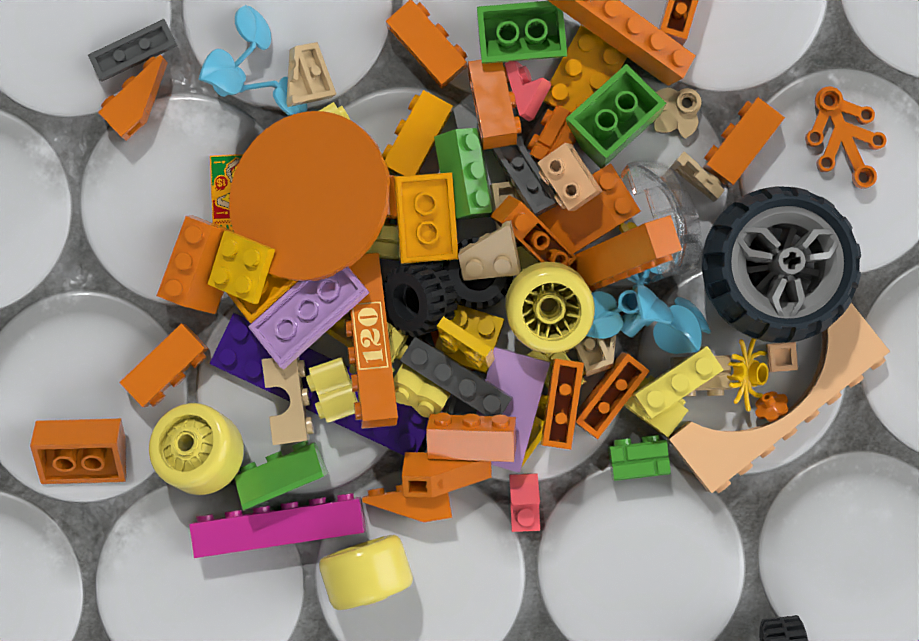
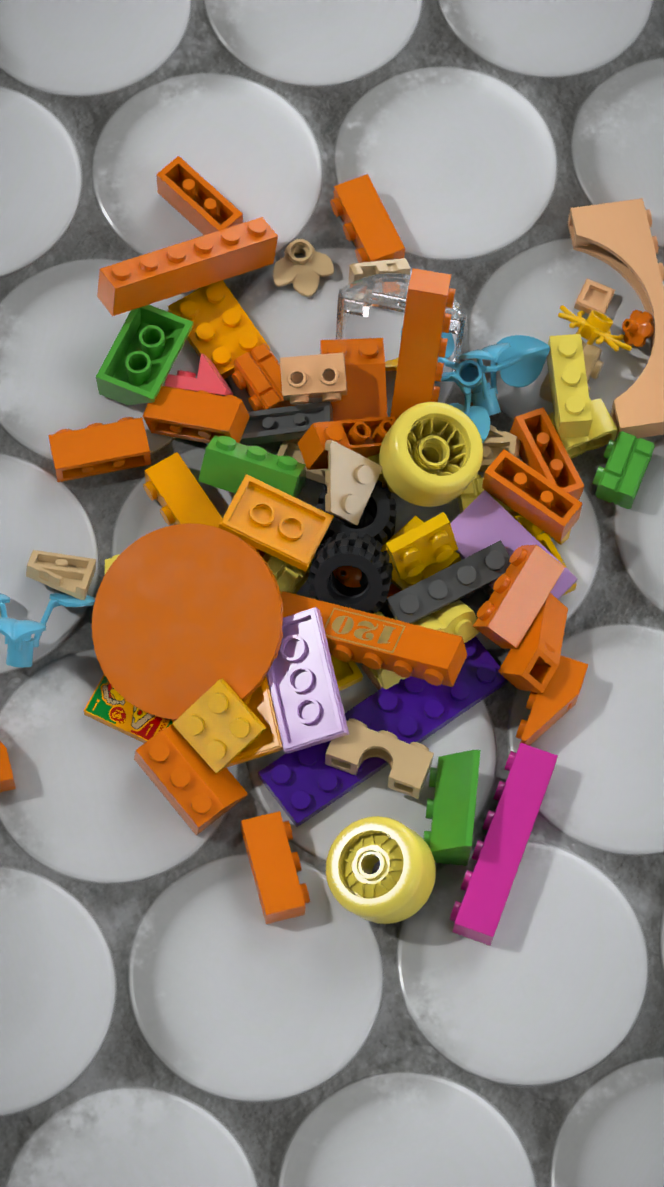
camera: 65 degrees left, 20 degrees down
orange slope [30,418,126,484] -> none
light yellow brick [306,357,358,423] -> none
light yellow wheel [319,535,413,610] -> none
coral slope [509,473,540,532] -> none
bright green slope [565,64,667,169] -> none
wheel [701,186,861,343] -> none
orange plant [805,86,887,189] -> none

